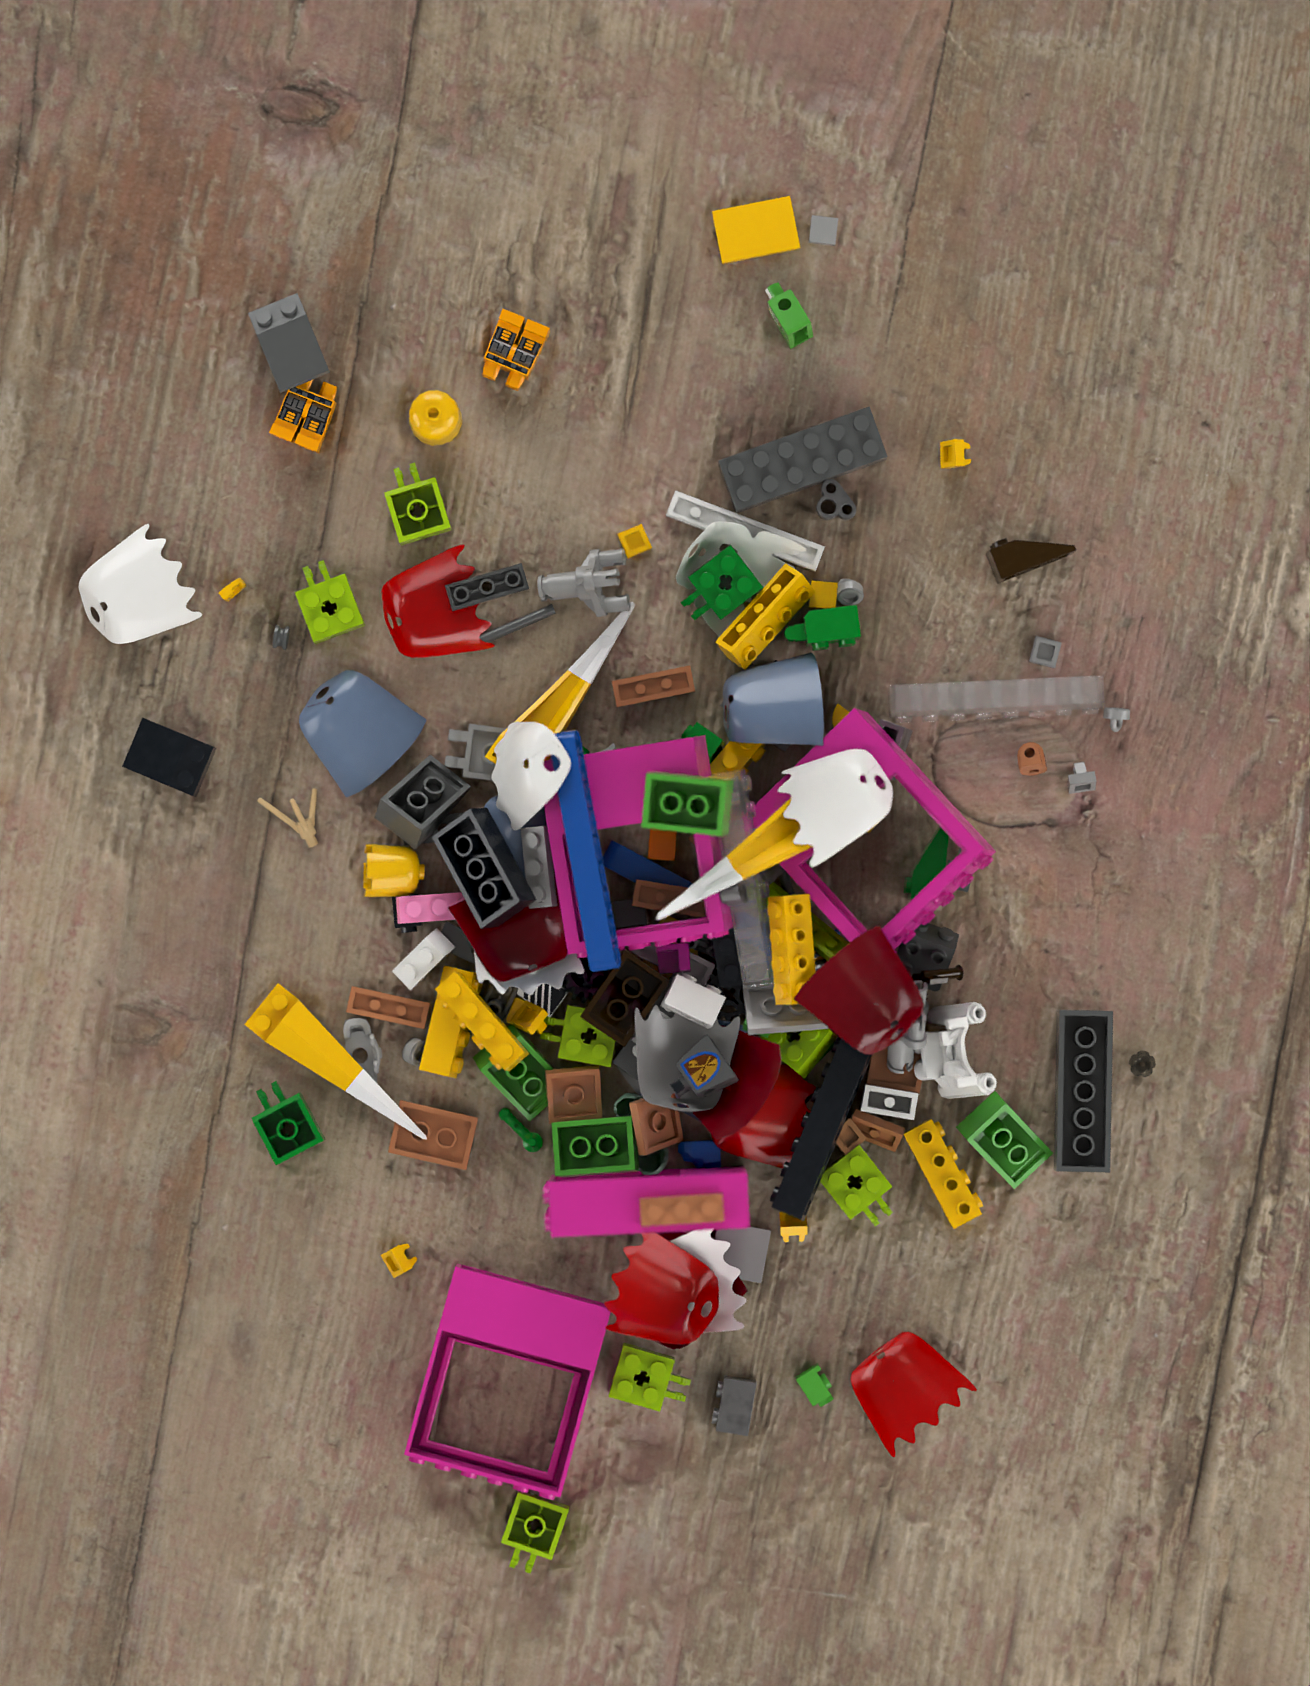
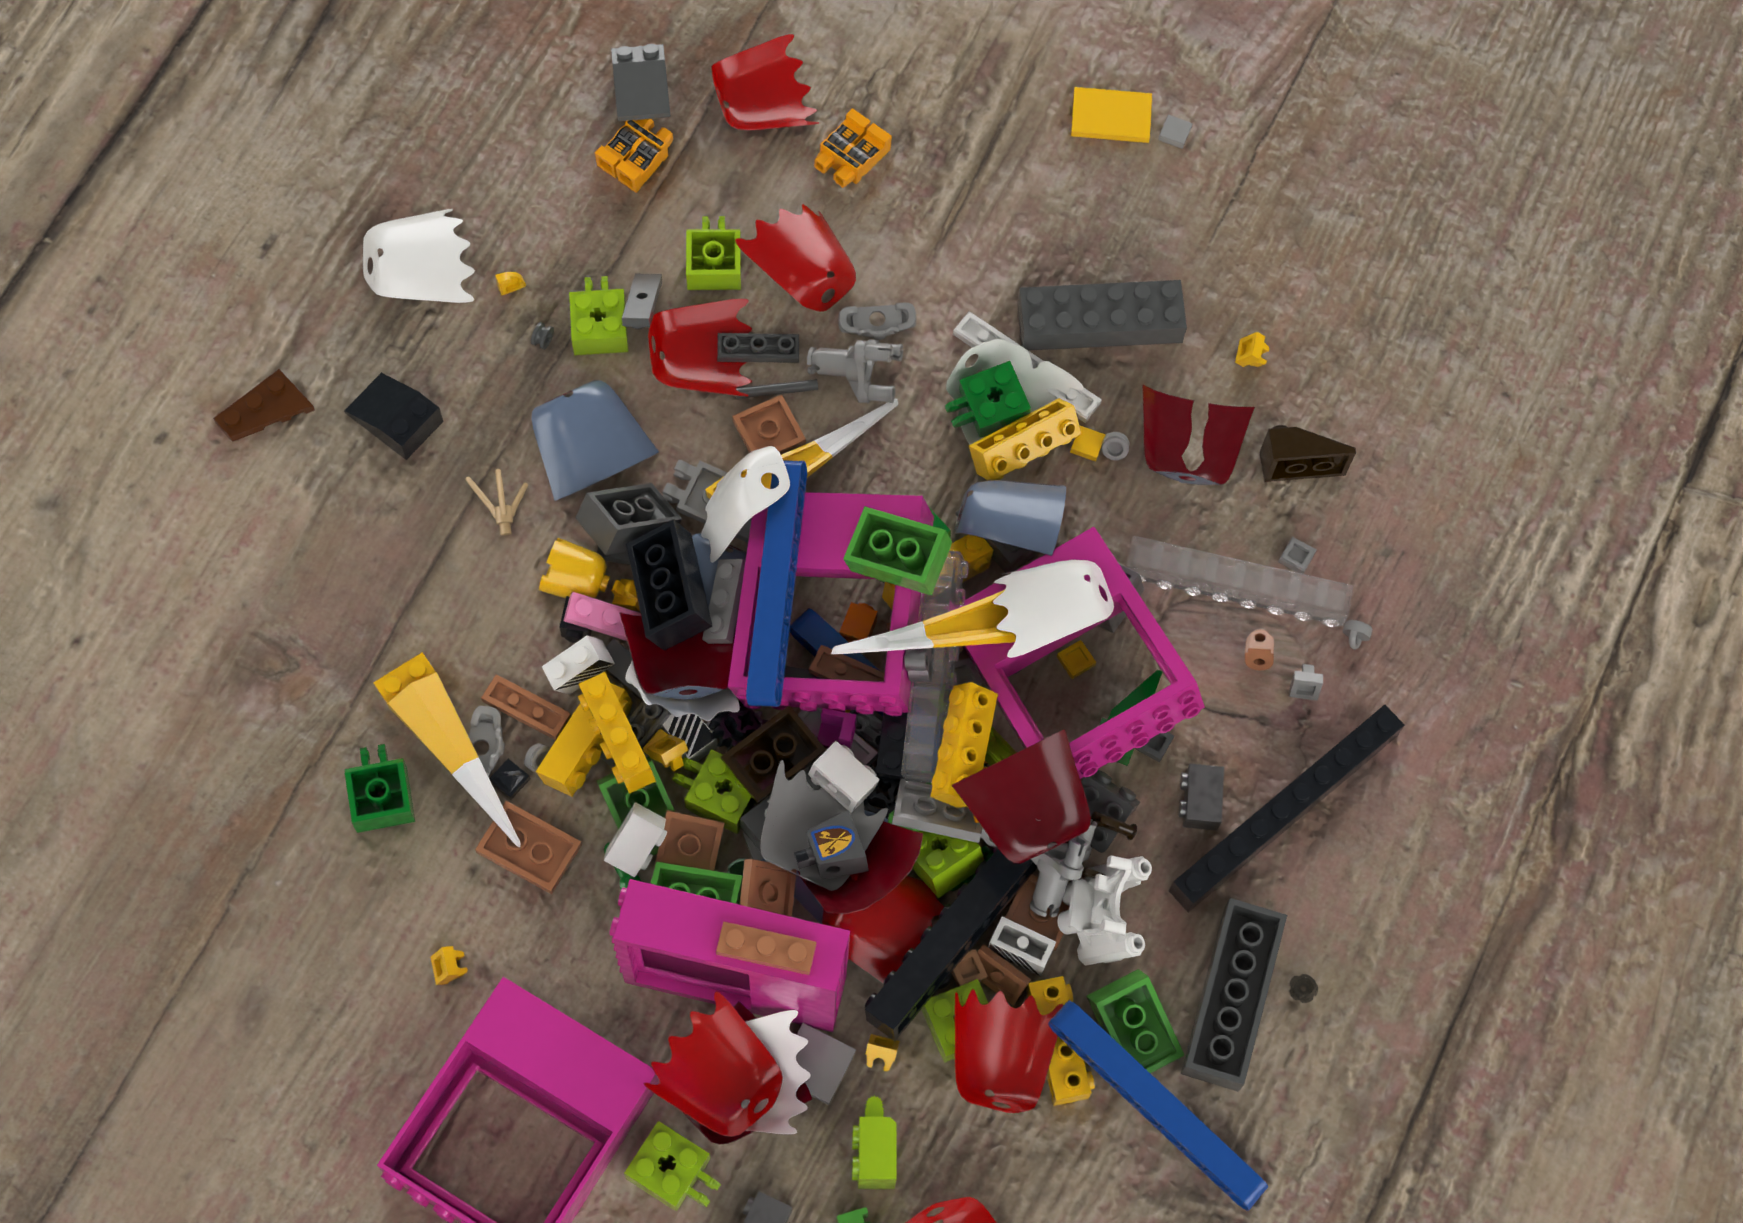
camera: 15 degrees right, 20 degrees down
yellow cylinder [409,390,462,446] -> none
nougat plate [612,665,695,708] -> none
yellow tile [617,524,652,559] -> none
bright green torso [765,283,814,349] -> none
green hinge [784,605,861,651] -> none
flat silver piece [816,479,856,520] -> none
none -> reddish brown wing [213,369,315,442]
none -> black tile [489,758,531,800]
none -> white brick [604,802,667,877]
none -> yellow tile [611,579,640,611]
none -> tile [622,273,662,329]
none -> red piece [711,34,819,130]
none -> nougat plate [732,395,806,455]
none -> red piece [735,204,856,312]
none -> light grey piece [838,303,916,340]
none -> lime hinge [852,1095,897,1189]
none -> red piece [955,989,1063,1113]
none -> blue beam [1048,1000,1268,1211]
none -> dark red piece [1142,385,1255,485]
none -> black brick [1169,705,1405,913]
none -> flat silver brick [1178,764,1224,831]

